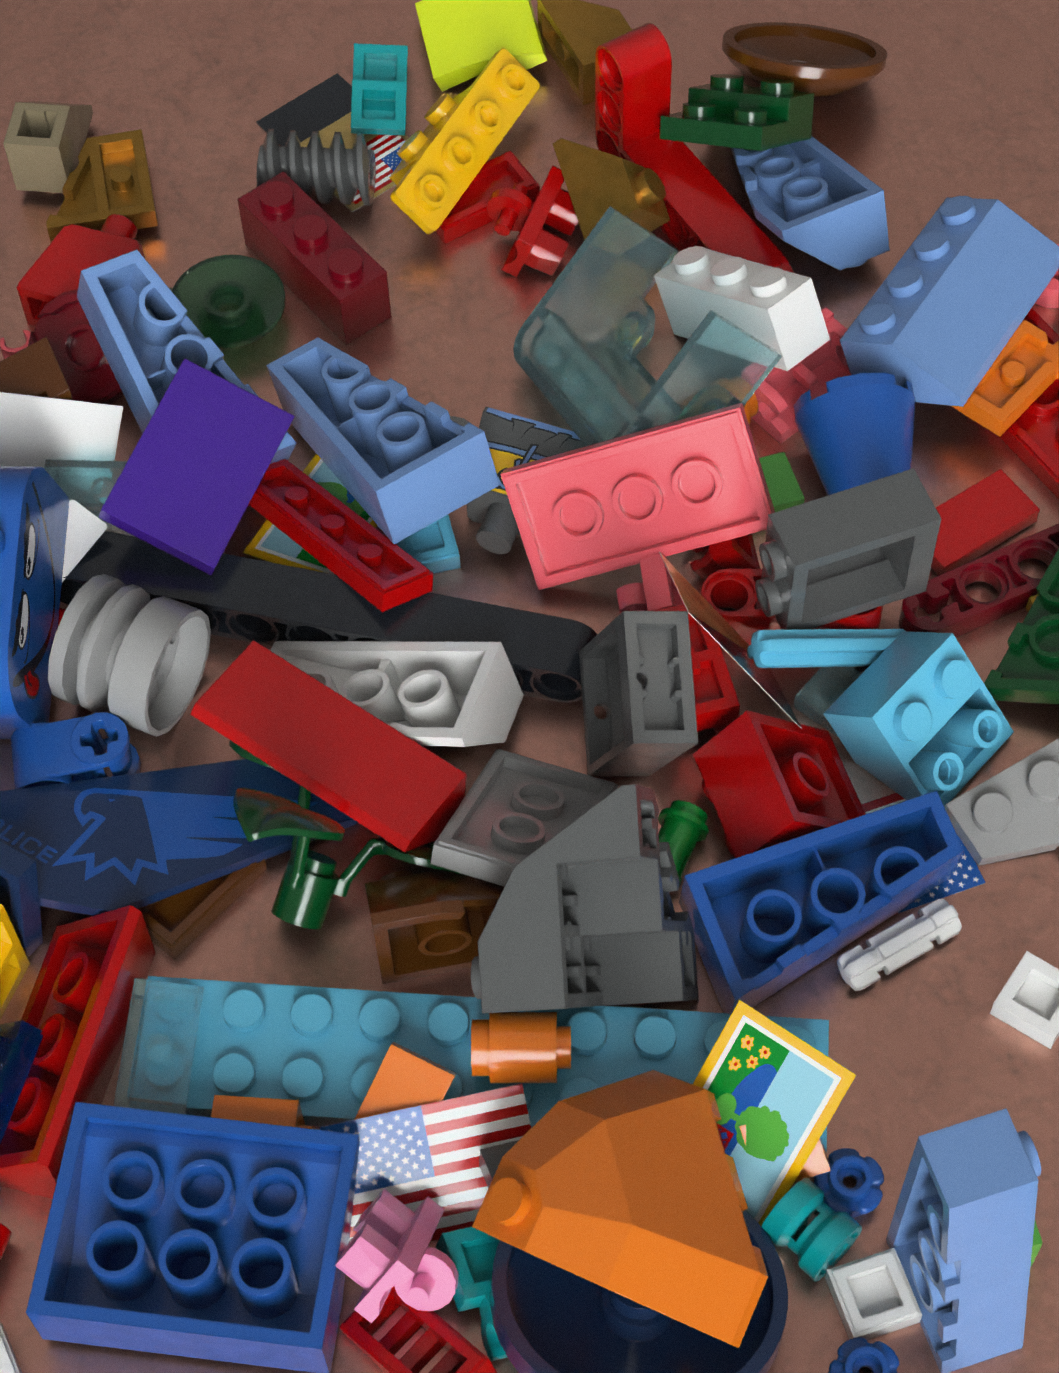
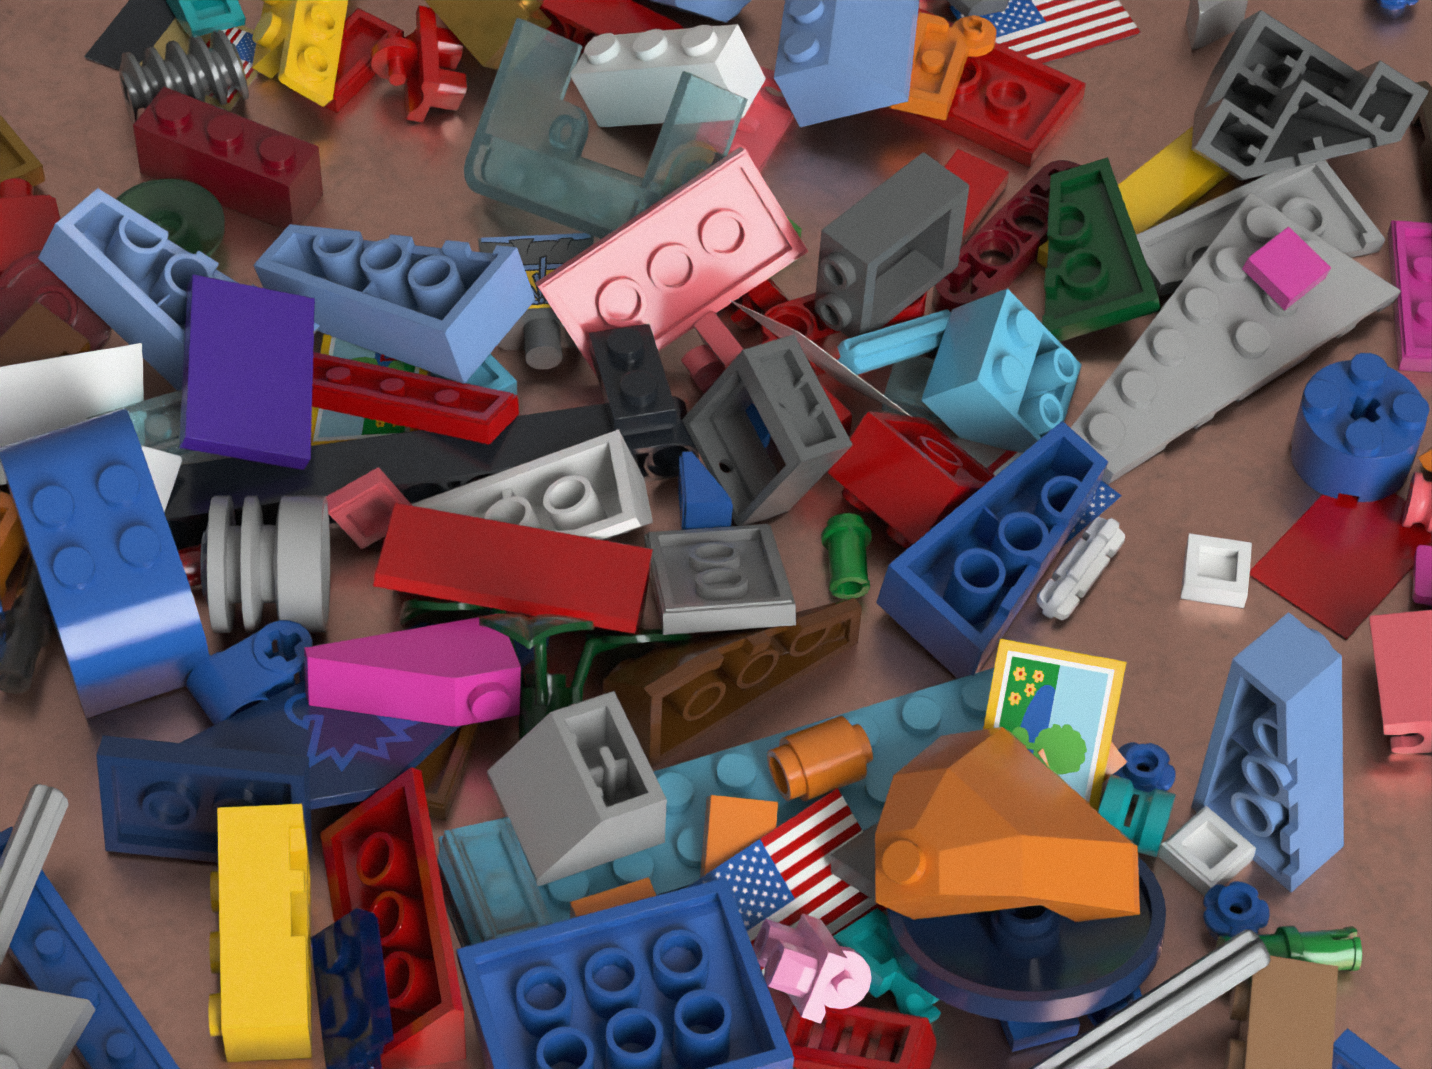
camera: 30 degrees left, 5 degrees down
dark grey brick [471,784,699,1014] -> none
blue cone [794,373,915,495] -> none
none -> dark pink slope [304,614,521,727]
none -> coral tile [326,467,412,550]
none -> light grey slope [487,691,667,887]
none -> black plate [589,324,676,436]
none -> blue slope [678,452,733,530]

